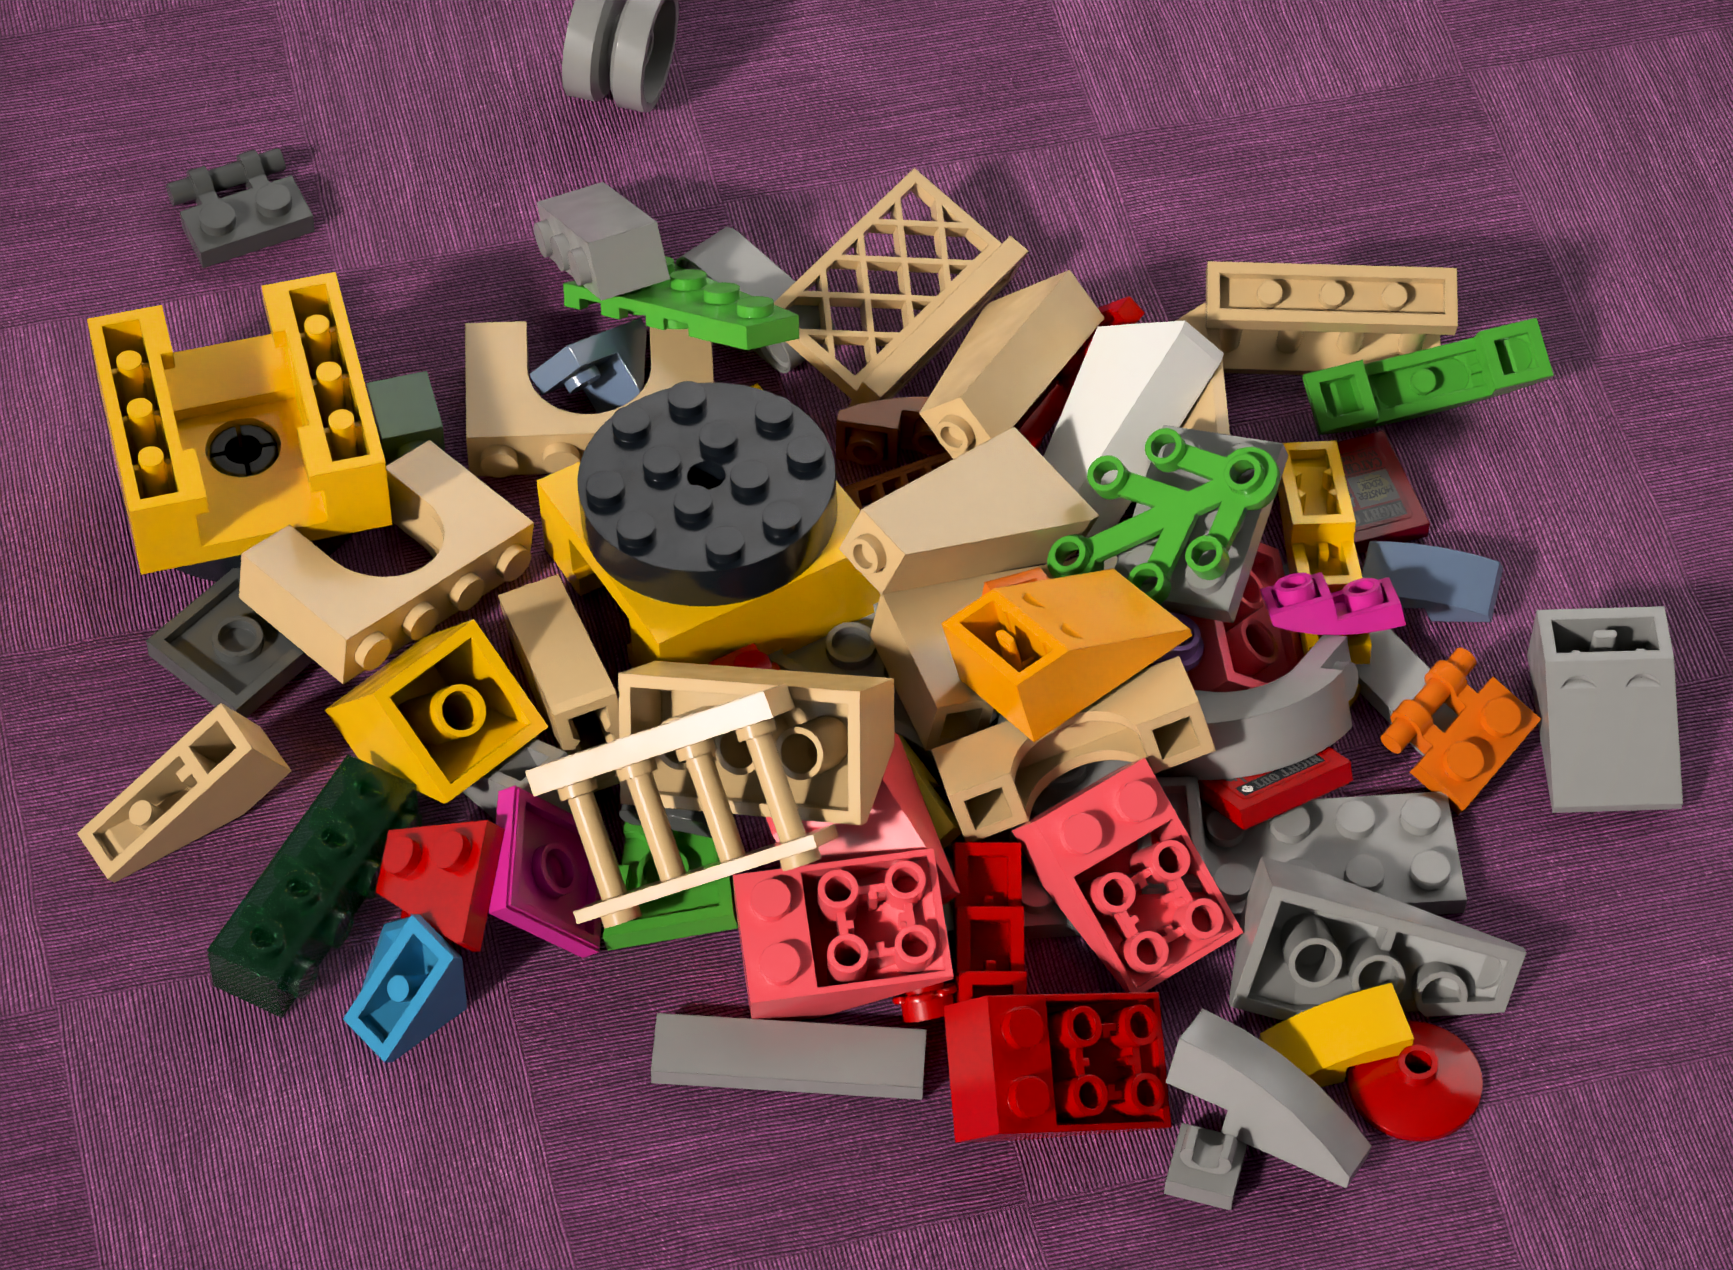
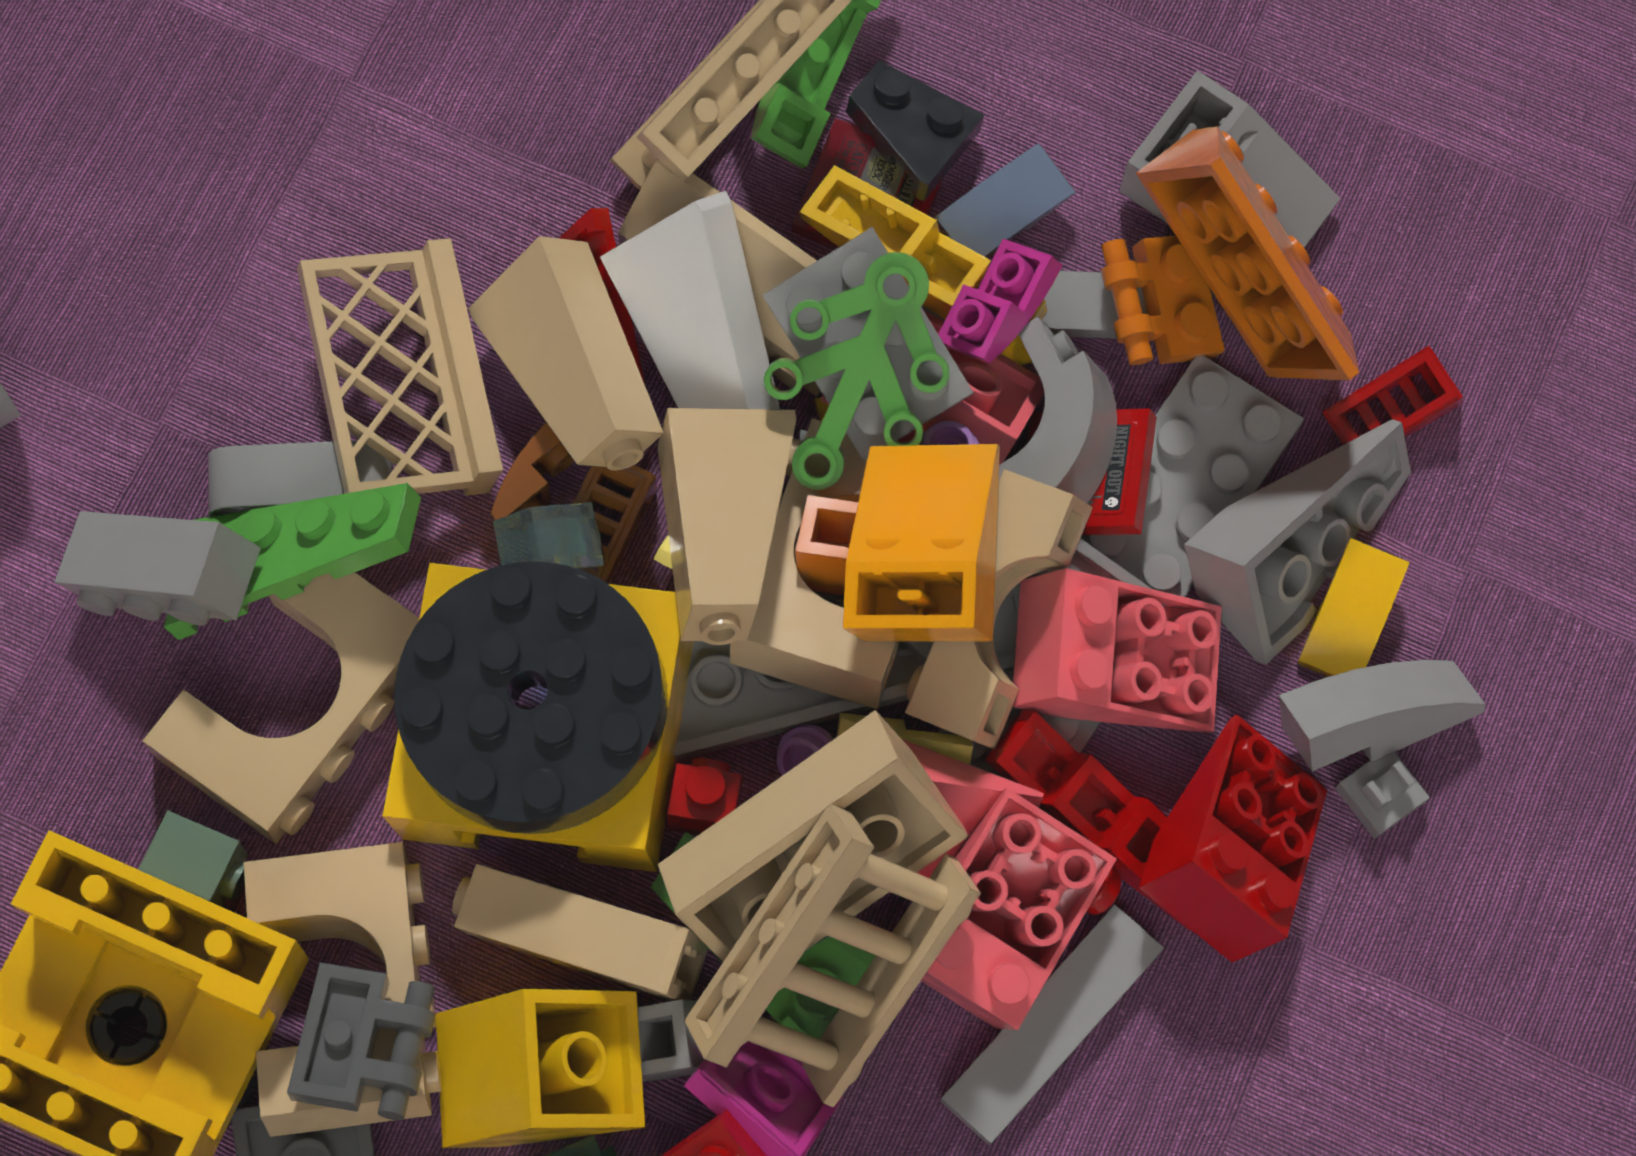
camera: 55 degrees left, 20 degrees up
sand blue slope [529,318,647,413] -> none
red dish [1347,1021,1483,1142] -> none
none -> dark grey plate [287,962,436,1120]
none -> clear light blue brick [493,502,604,572]
none -> black wing [846,60,984,201]
none -> orange slope [1136,126,1359,380]
none -> red slope [1322,346,1463,445]

